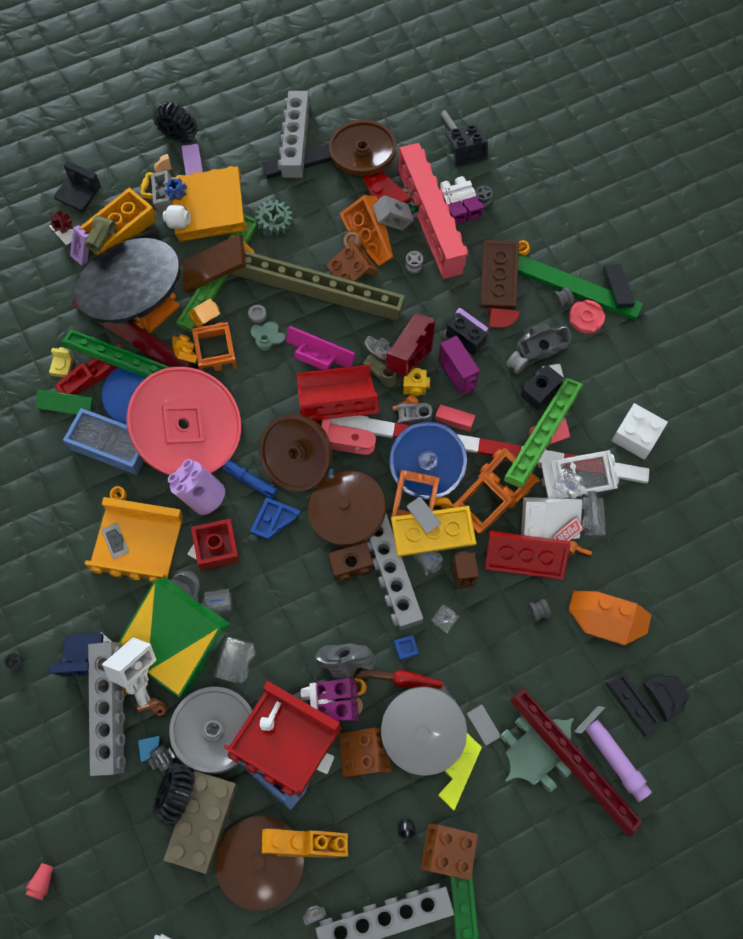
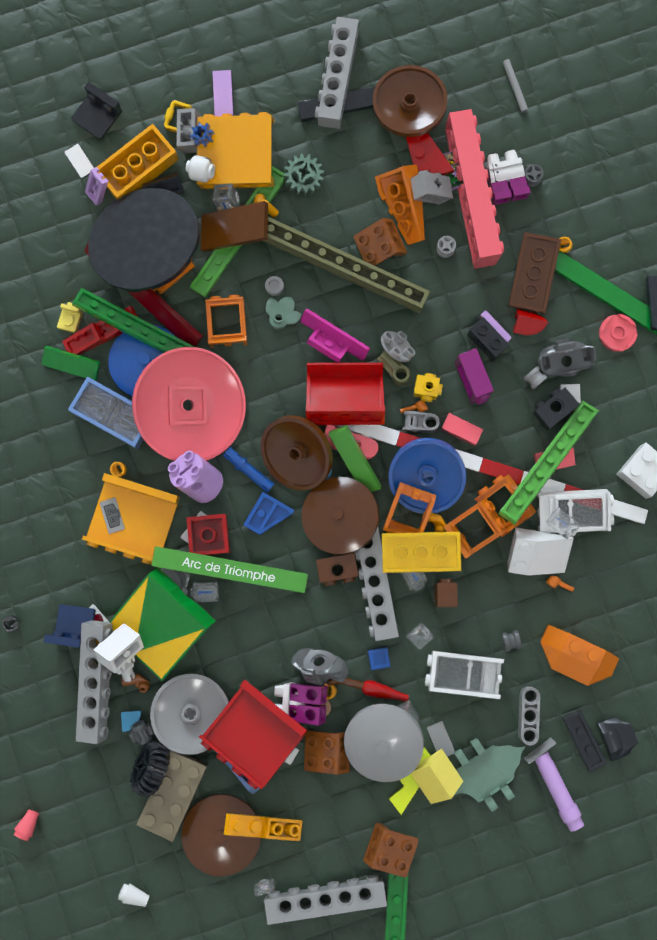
camera: 10 degrees right, 15 degrees up
dark red gear [50,210,73,234] -> none
olive piece [85,215,116,252] -> none
black gear [153,101,198,143] -> none
light nougat tile [154,154,172,173] -> none
light orange slope [172,334,197,363] -> none
light orange brick [188,298,220,327] -> none
clear bracket [213,637,255,684] -> none
white hand [260,701,281,731] -> none
medium nougat tile [343,231,362,246] -> none
dark red wedge [385,313,435,376] -> none
black hinge [398,819,416,838] -> none
light grey sticker [407,497,441,533] -> none
black bracket [446,125,488,166] -> none
red tile [484,531,570,580] -> none
dark red tile [510,688,642,837] -> none
dark grey wheel [552,287,574,309] -> none
sticker [552,516,584,541] -> none
clear bracket [582,491,606,536] -> none
none -> bright green tile [151,546,308,593]
none -> clear brick [212,183,239,211]
none -> bright green tile [329,425,381,492]
none -> light yellow slope [411,748,464,804]
none -> clear door [425,651,504,699]
none -> light grey beam [518,686,540,745]

